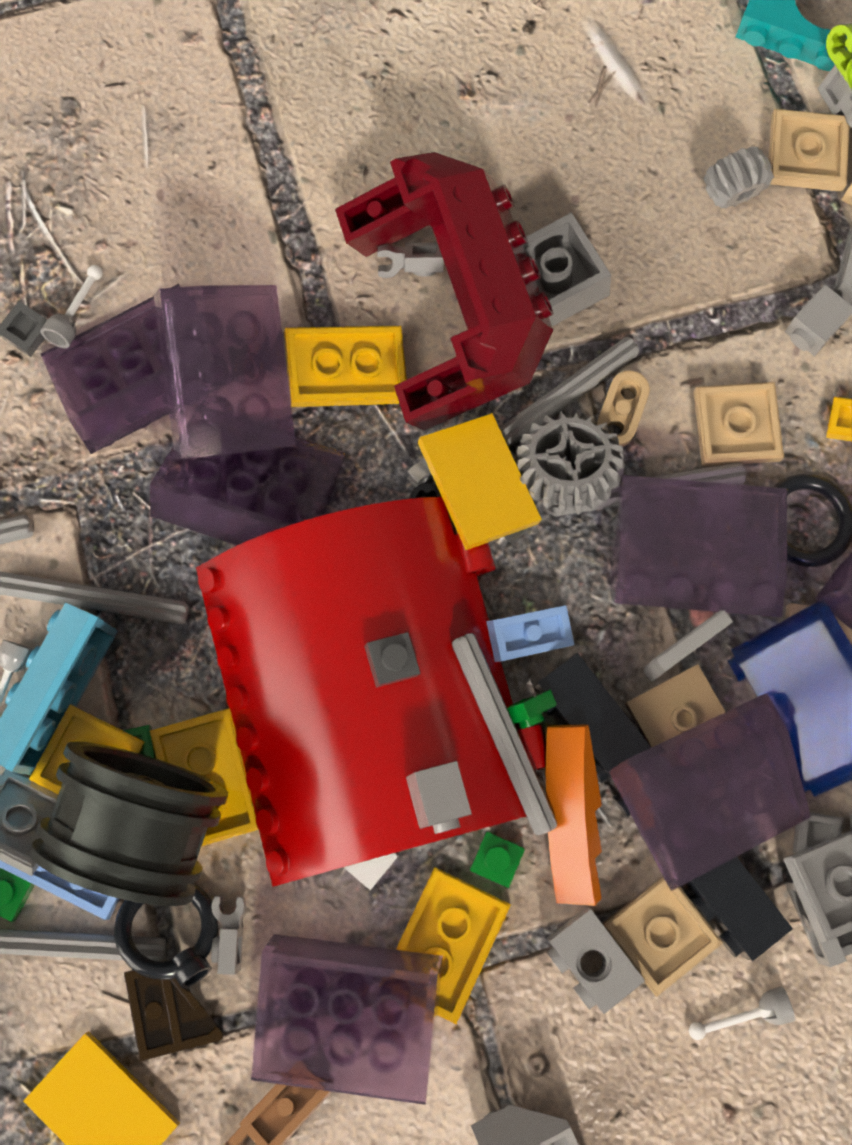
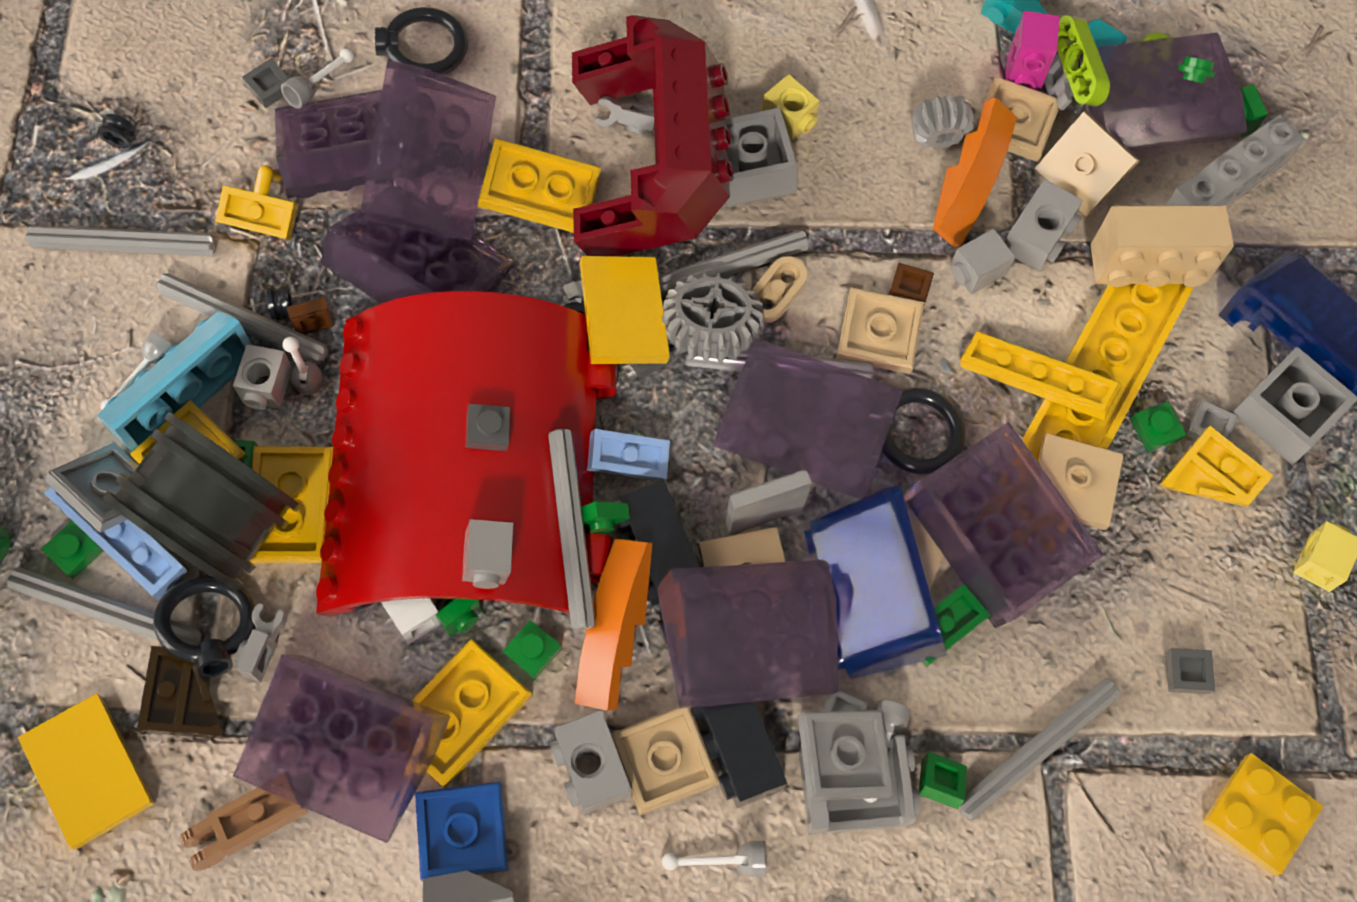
camera: 10 degrees right, 10 degrees down
none -> yellow plate [215,165,299,240]
none -> white brick [233,344,293,410]
none -> black bush [266,283,293,319]
none -> light grey hinge [283,336,324,395]
none -> reddish brown tile [287,297,335,335]
none -> black piece [375,7,468,78]
none -> blue tile [415,782,509,882]
none -> green plate [436,599,482,637]
none -> light yellow brick [762,74,820,141]
none -> reddish brown tile [889,263,934,306]
none -> orange slope [933,97,1017,248]
none -> dark pink brick [1005,11,1060,92]

